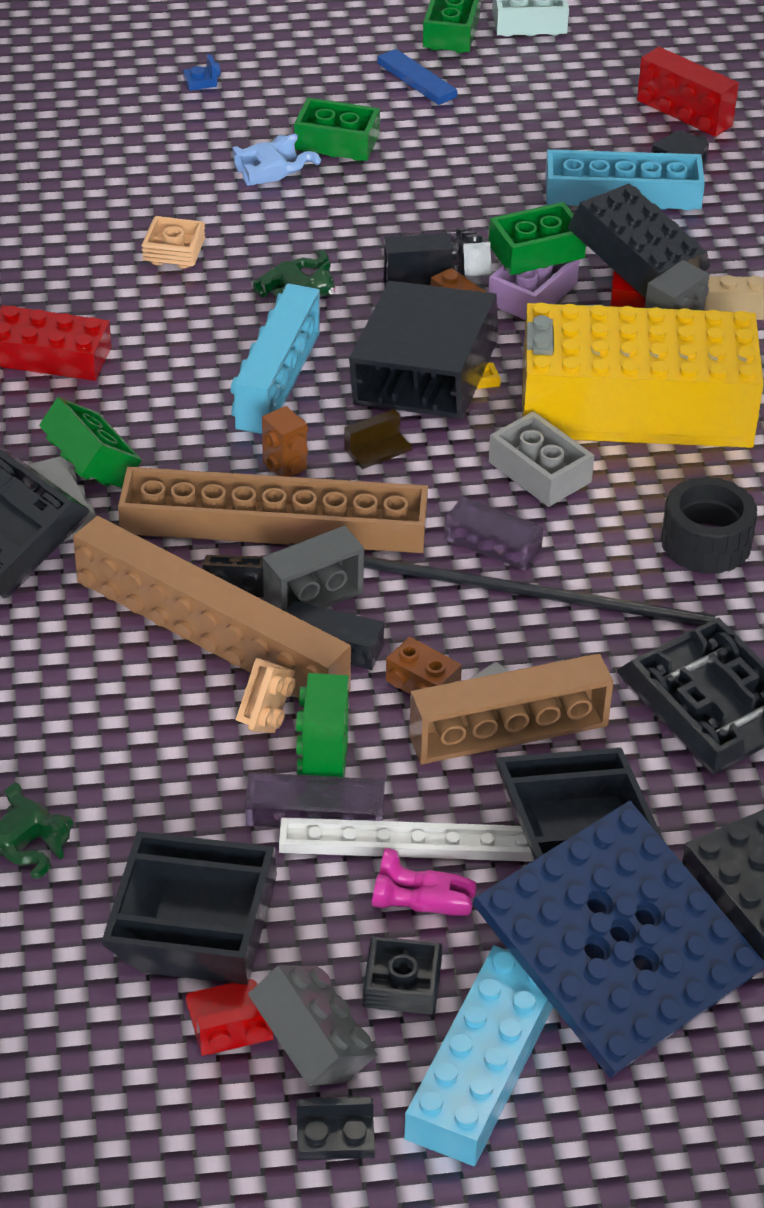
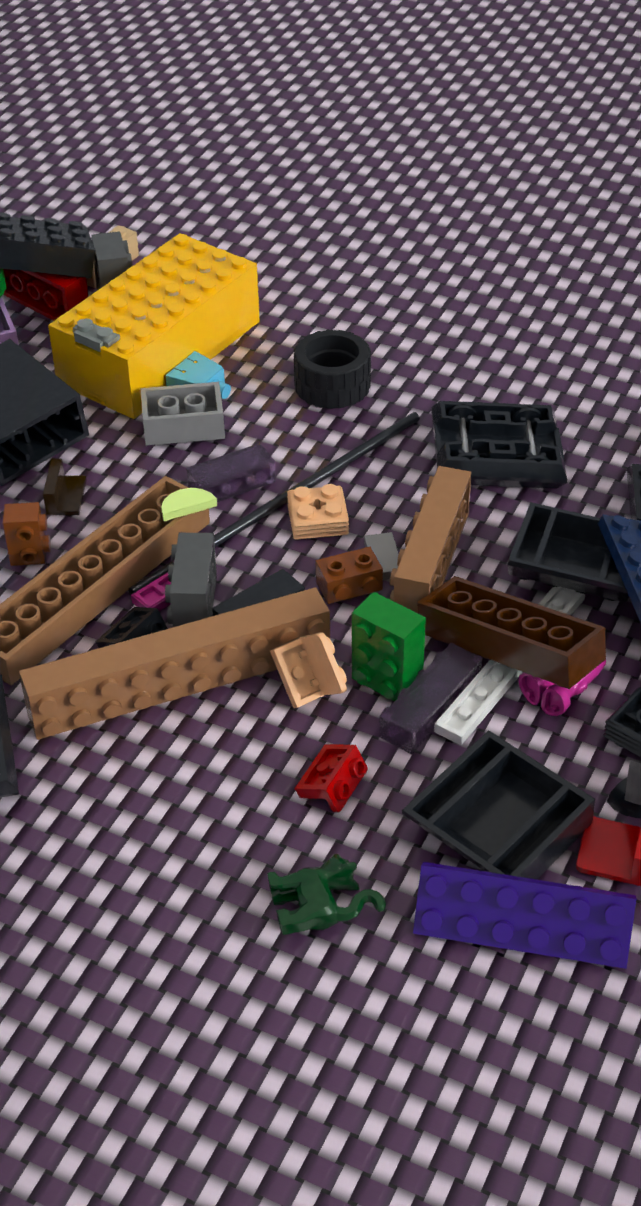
camera: 55 degrees left, 0 degrees up
none -> yellowish green tile [161,488,217,521]
none -> medium azure torso [165,351,231,399]
none -> light nougat brick [287,484,349,540]
none -> red bracket [294,744,368,812]
none -> dark purple plate [413,862,637,969]
none -> reddish brown brick [417,576,606,689]

